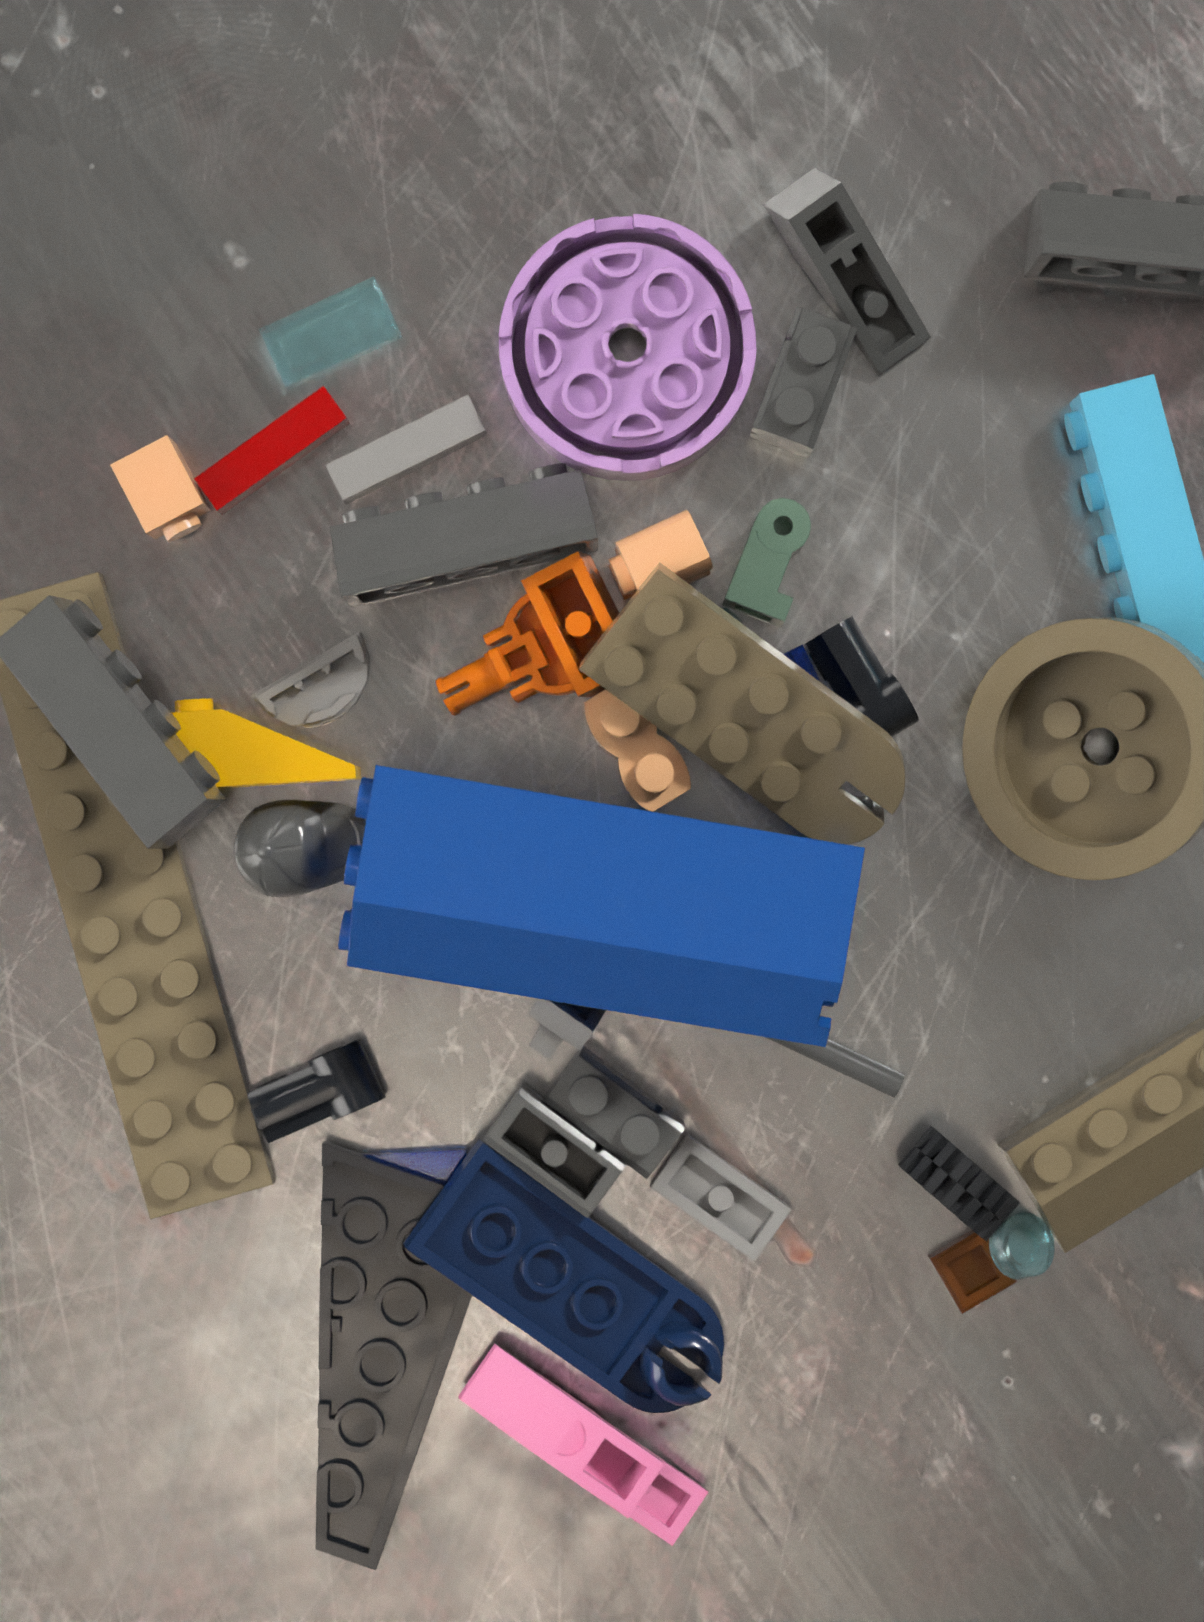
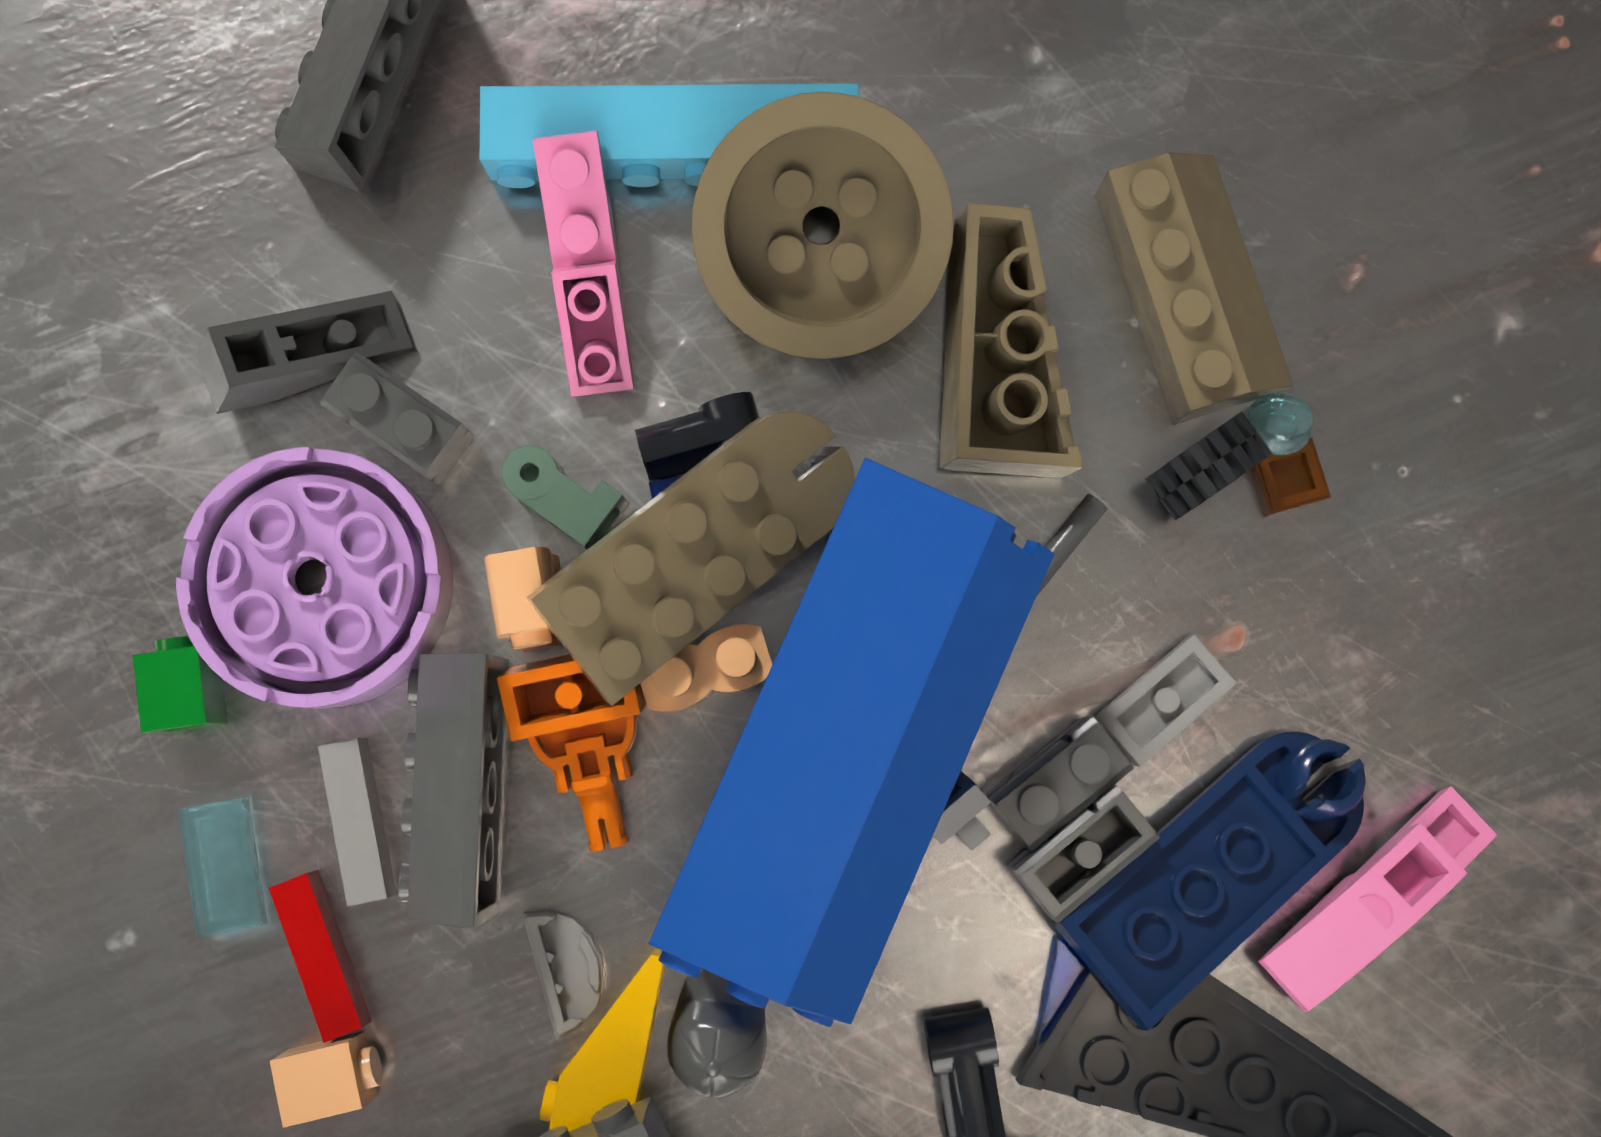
camera: 80 degrees left, 5 degrees down
none -> green brick [132,636,228,733]
none -> bright pink slope [533,130,634,397]
none -> dark tan wedge [939,203,1083,478]

